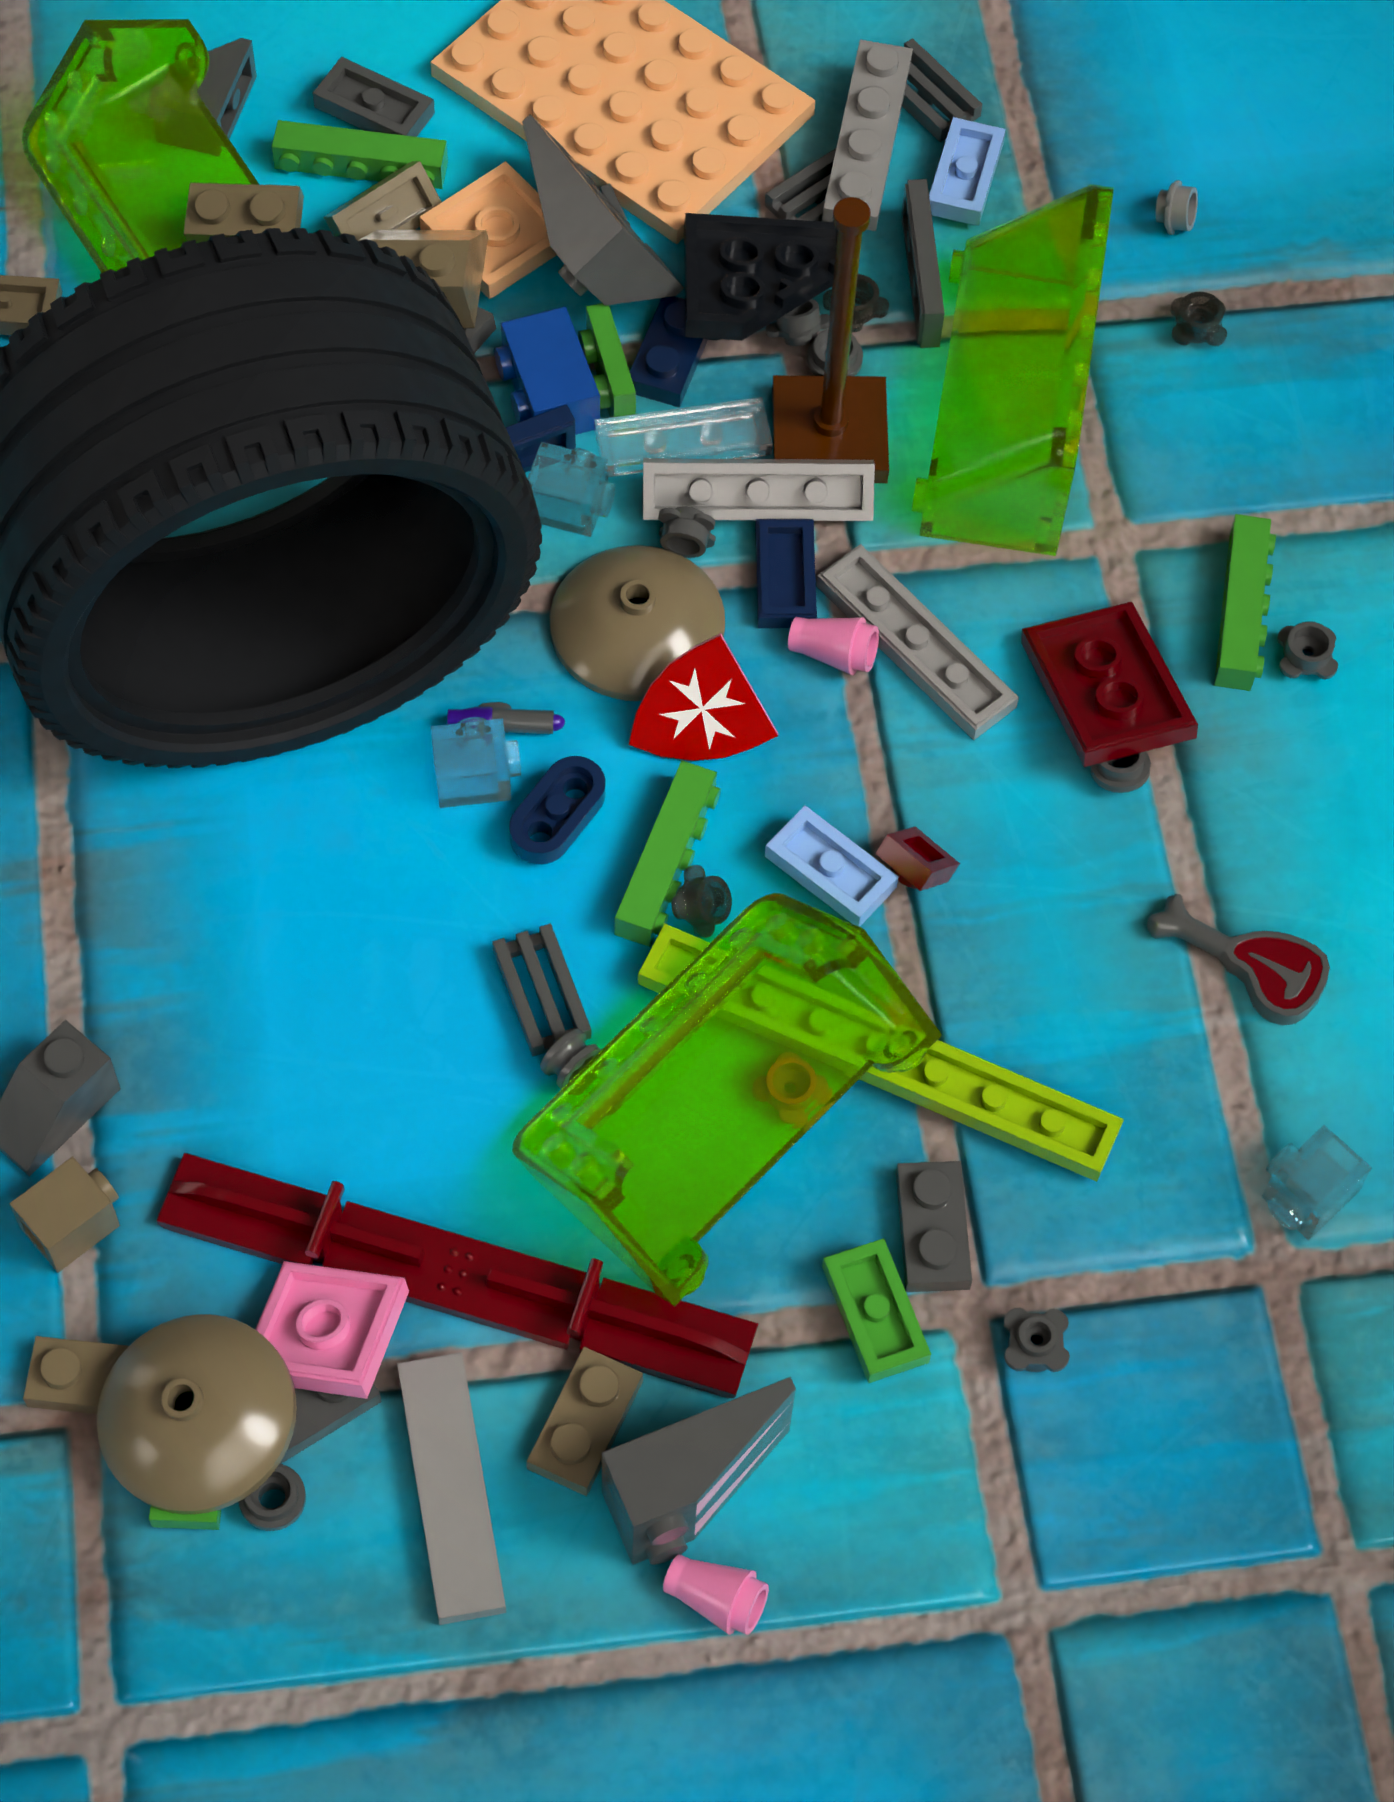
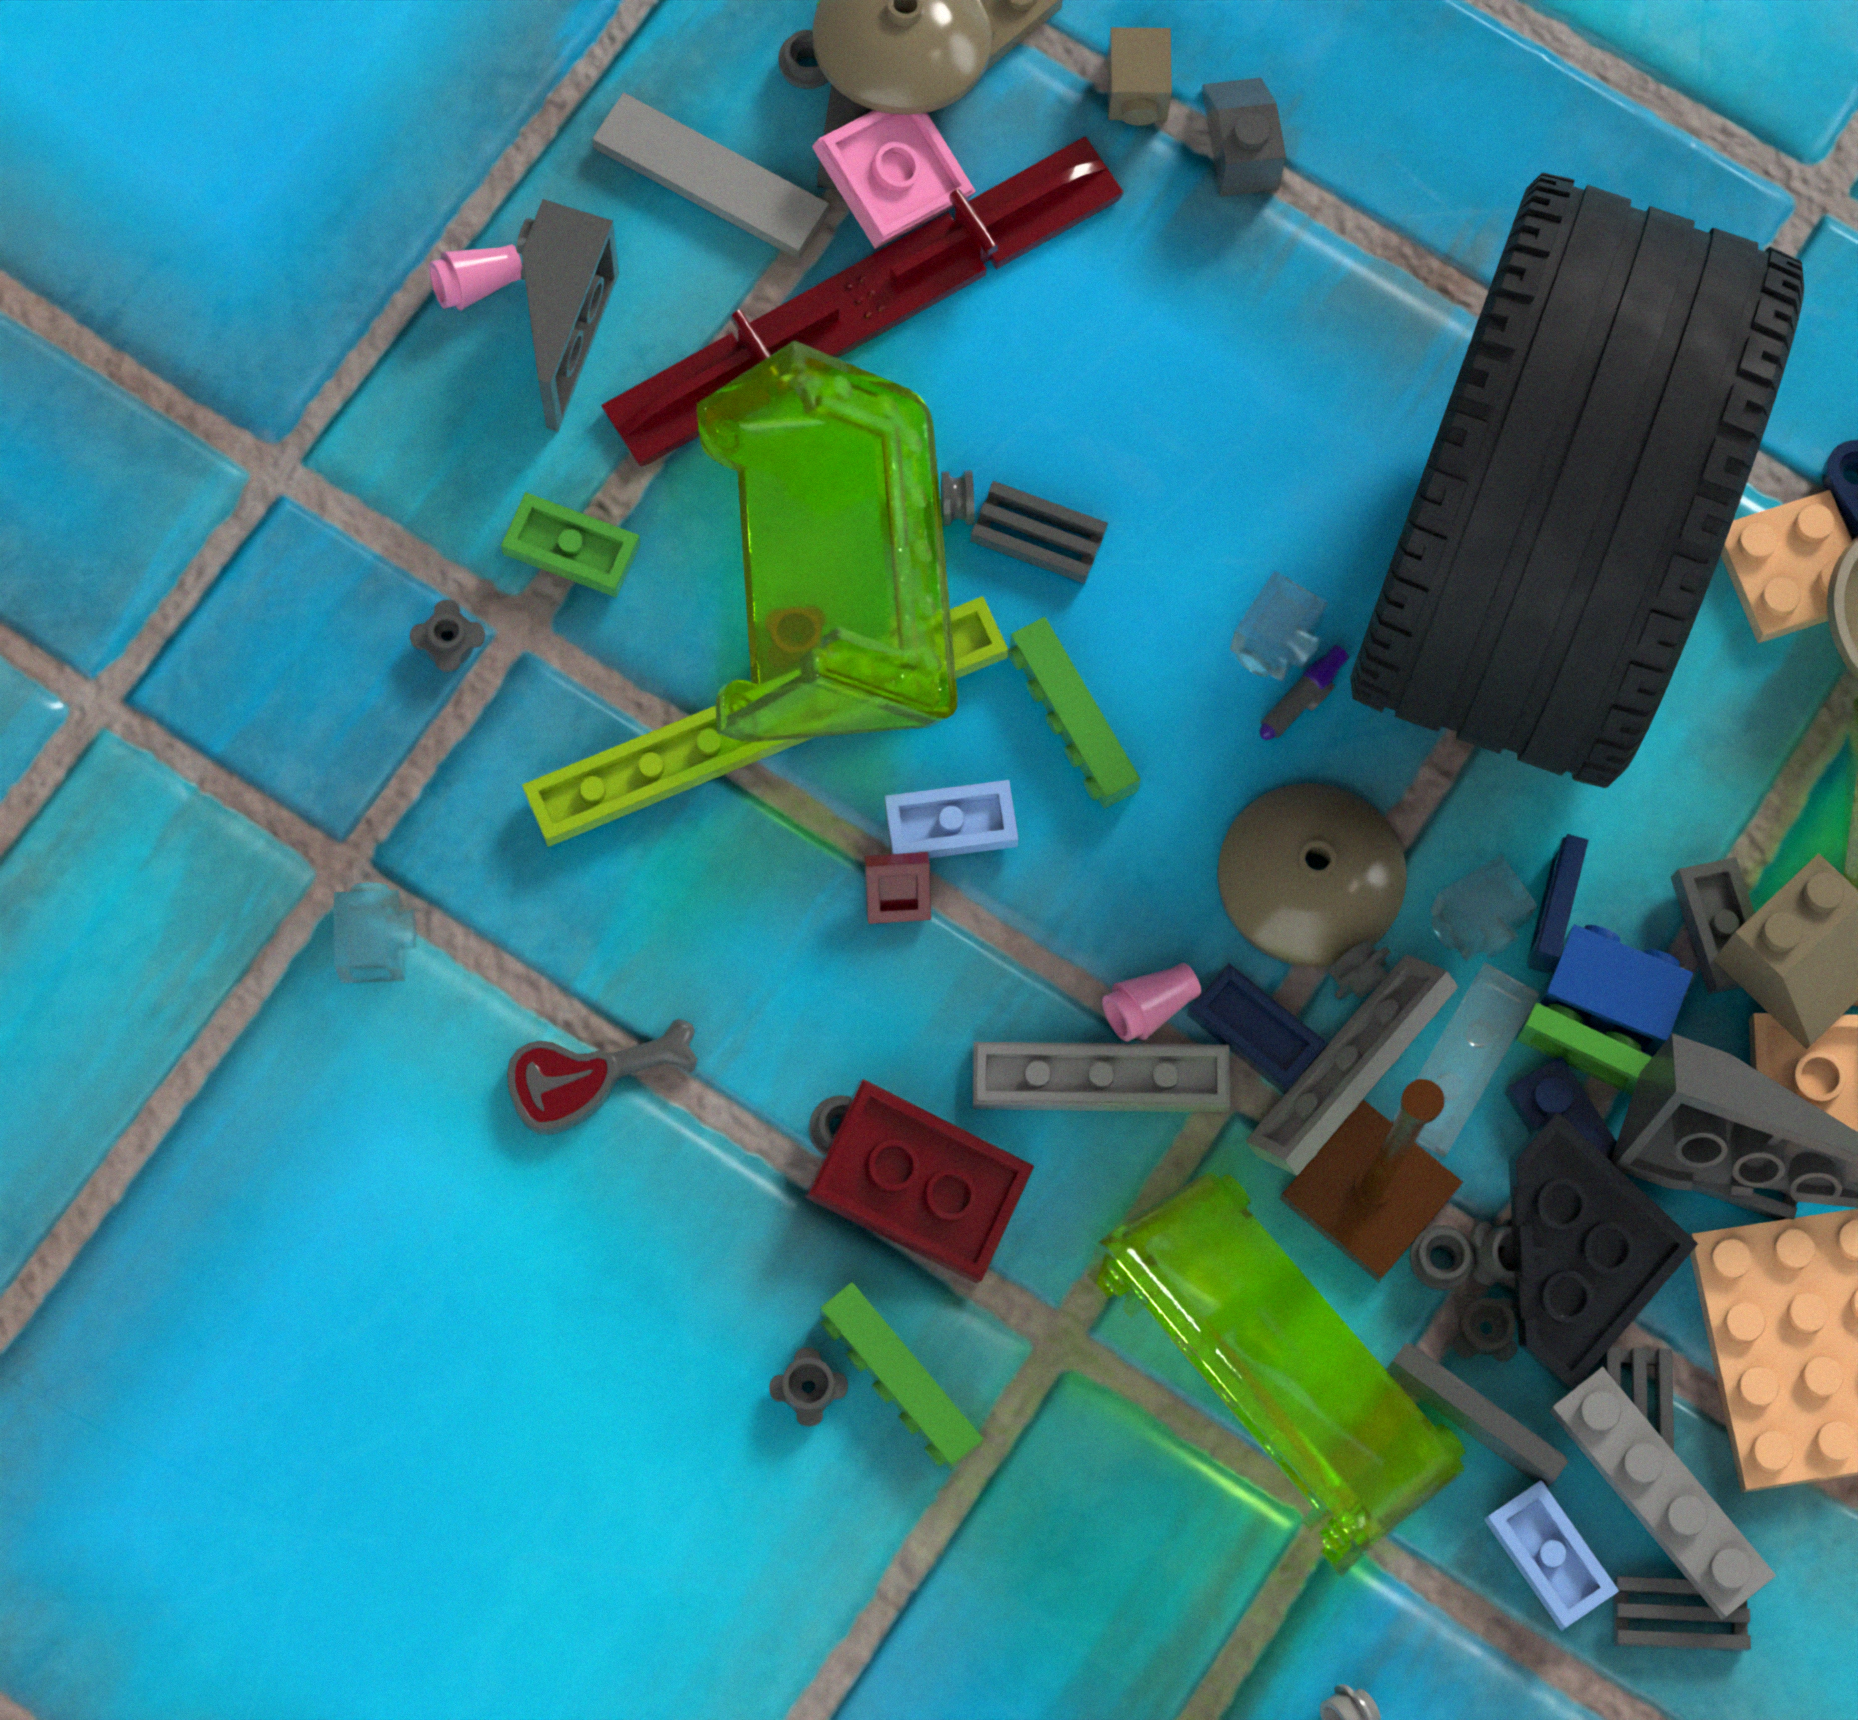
camera: 130 degrees right, 10 degrees up
dark blue plate [509,756,605,864] -> none
dark tan plate [527,1347,643,1496] -> none
red shield [629,633,779,761] -> none
clear smoke plate [672,865,732,938] -> none
dark grey plate [896,1161,972,1292] -> none
clear smoke plate [1170,292,1227,346] -> none

